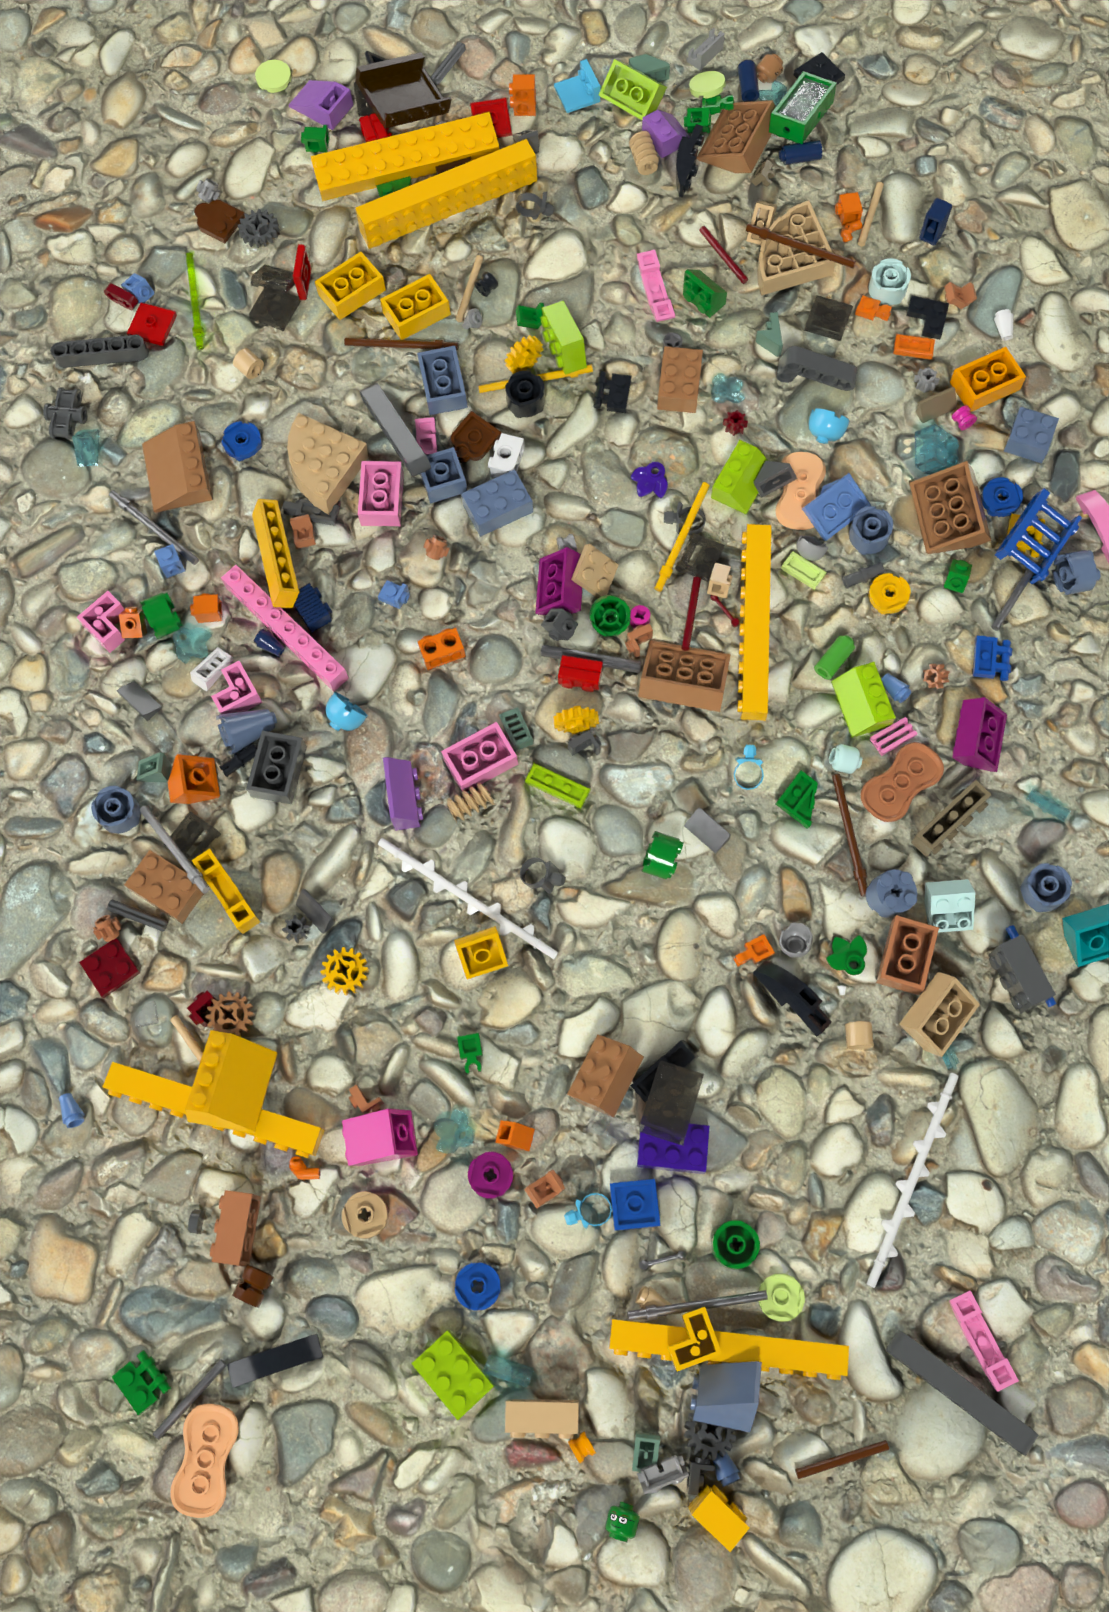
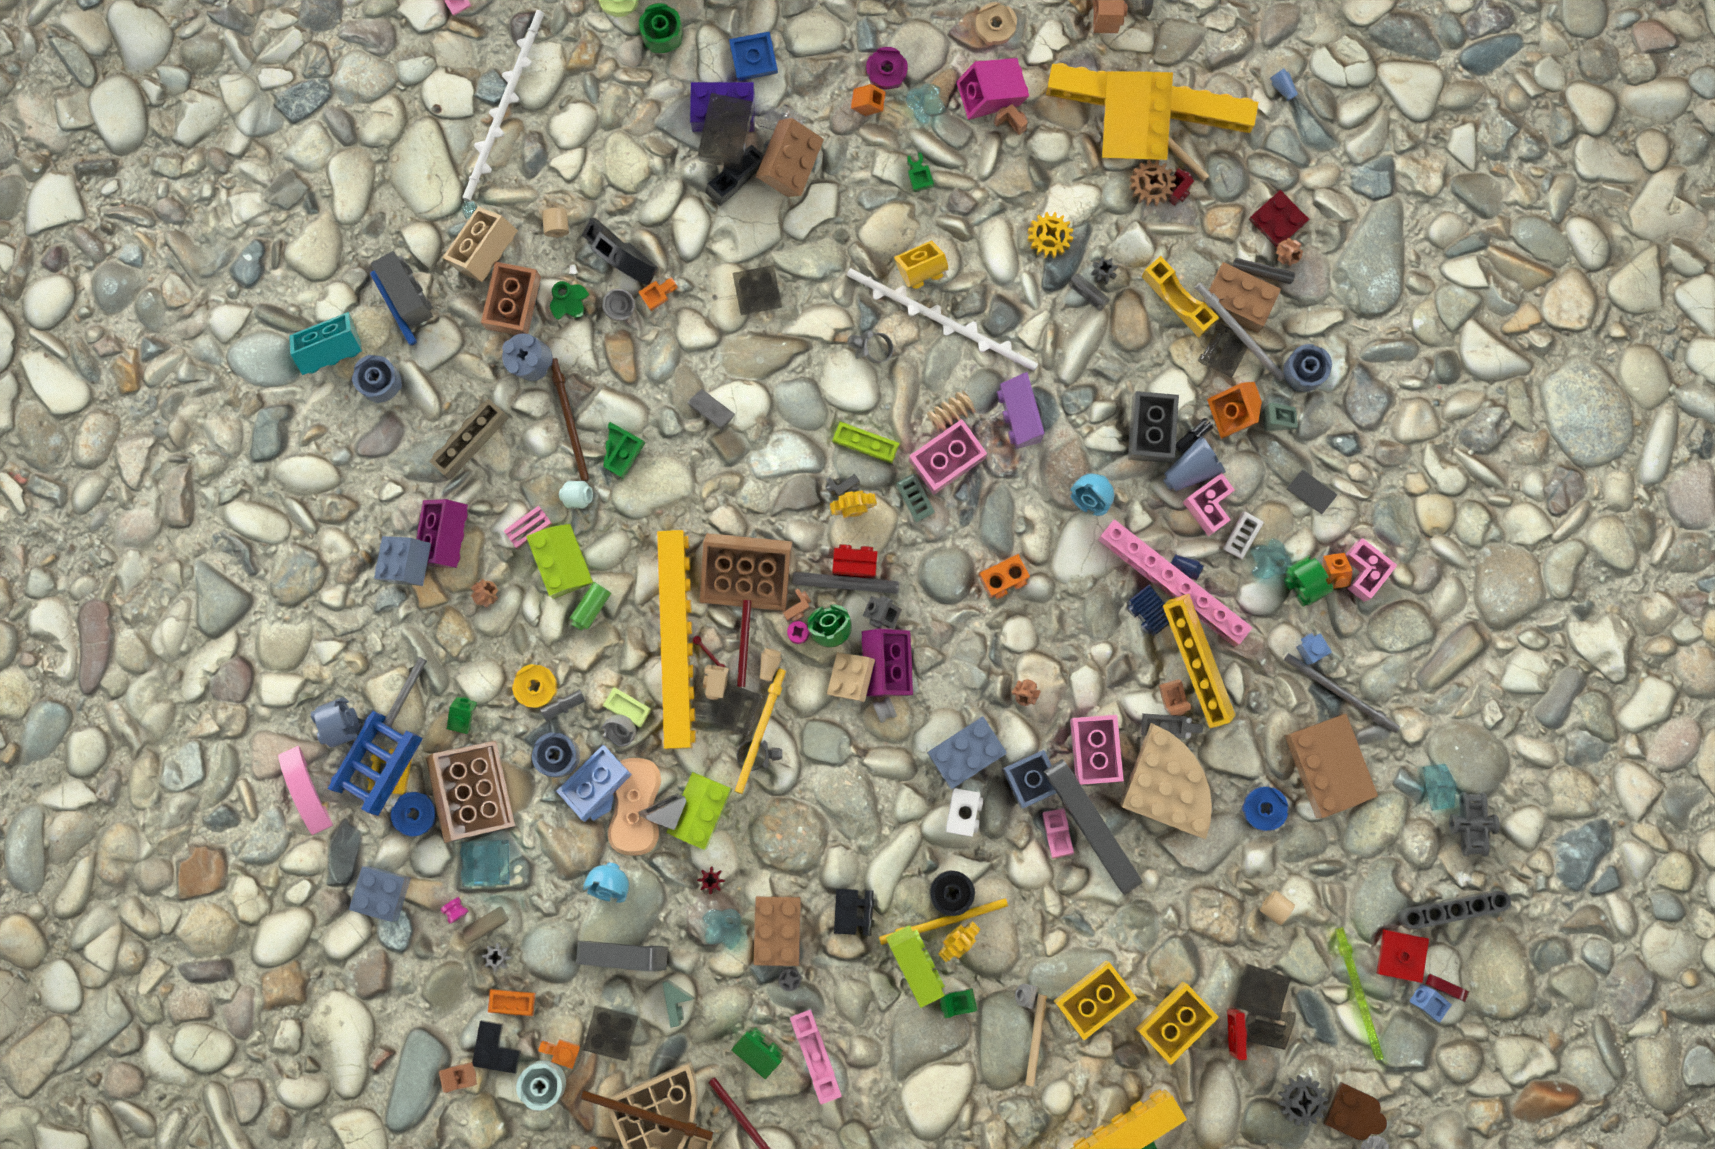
camera: 170 degrees right, 10 degrees up
orange brick [190,593,222,623] -> none
orange arm [289,1156,320,1180] -> none
reddish brown bar [344,338,459,350] -> none
medium blue bracket [378,580,410,609] -> none
sand blue brick [417,346,468,415] -> none
reddish brown plate [451,411,501,463] -> none
black wheel [474,272,498,297] -> none
nougat bracket [524,1169,565,1208] -> none
medium azure piece [564,1193,612,1229] -> none
dark purple plate [631,462,668,498] -> none
flat silver hinge [639,1251,686,1270] -> none
green brick [641,831,684,879] -> none
medium azure piece [734,744,764,790] -> none
nougat plate [861,742,944,822] -> none
medium blue cone [881,673,911,703] -> none
light aqua slope [924,879,976,933] -> none
light orange brick [950,346,1026,412] -> none
blue plate [973,635,1012,681] -> none
white cone [994,309,1014,341] -> none
clear light blue pin [1026,789,1071,822] -> none
none -> sand blue brick [374,536,431,586]
none -> clear smoke plate [732,265,782,315]
none -> tan cone [759,648,782,681]

